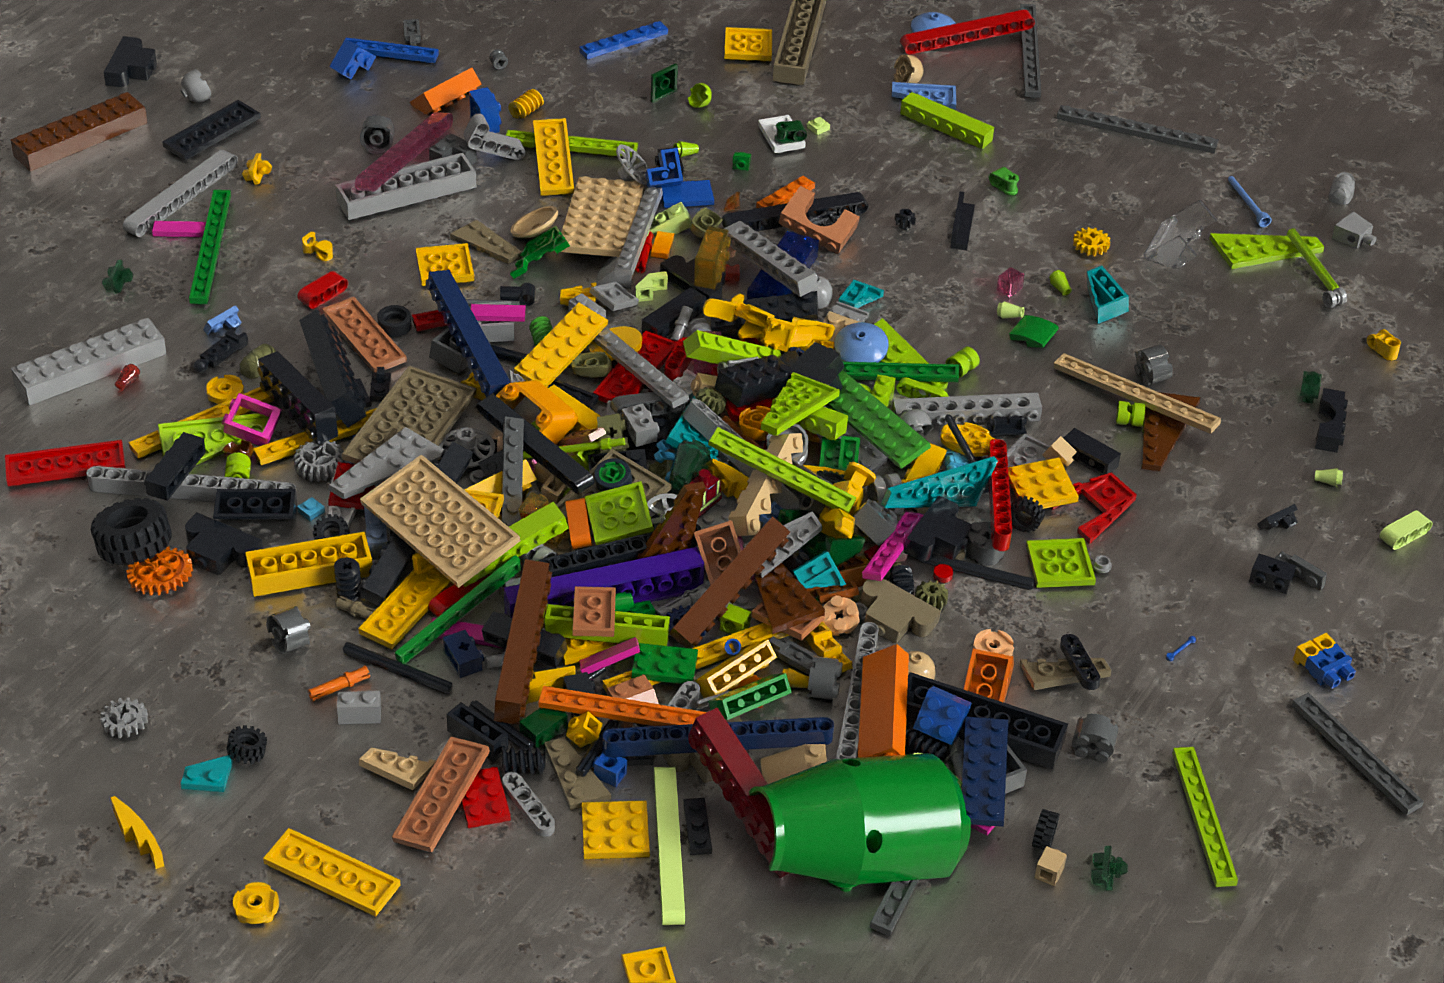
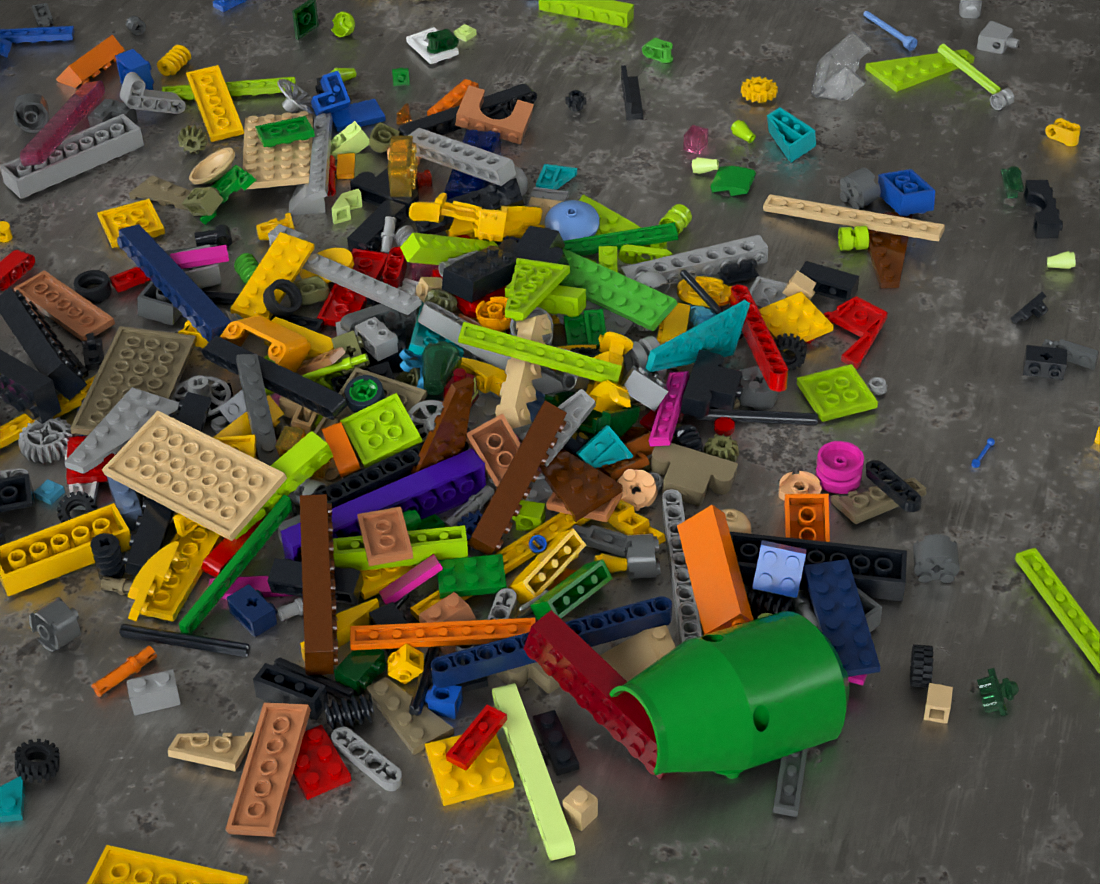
camera: 10 degrees left, 0 degrees up
light grey tile [589,281,639,311] -> none
none -> yellow slope [127,541,180,621]
none -> olive gear [178,125,208,154]
none -> olive brick [182,187,224,216]
none -> green plate [255,116,315,147]
none -> black tyre [263,279,302,318]
none -> red plate [446,705,507,771]
none -> tan brick [563,785,598,831]
none -> dark pink wheel [815,441,864,494]
none -> blue brick [878,169,935,216]

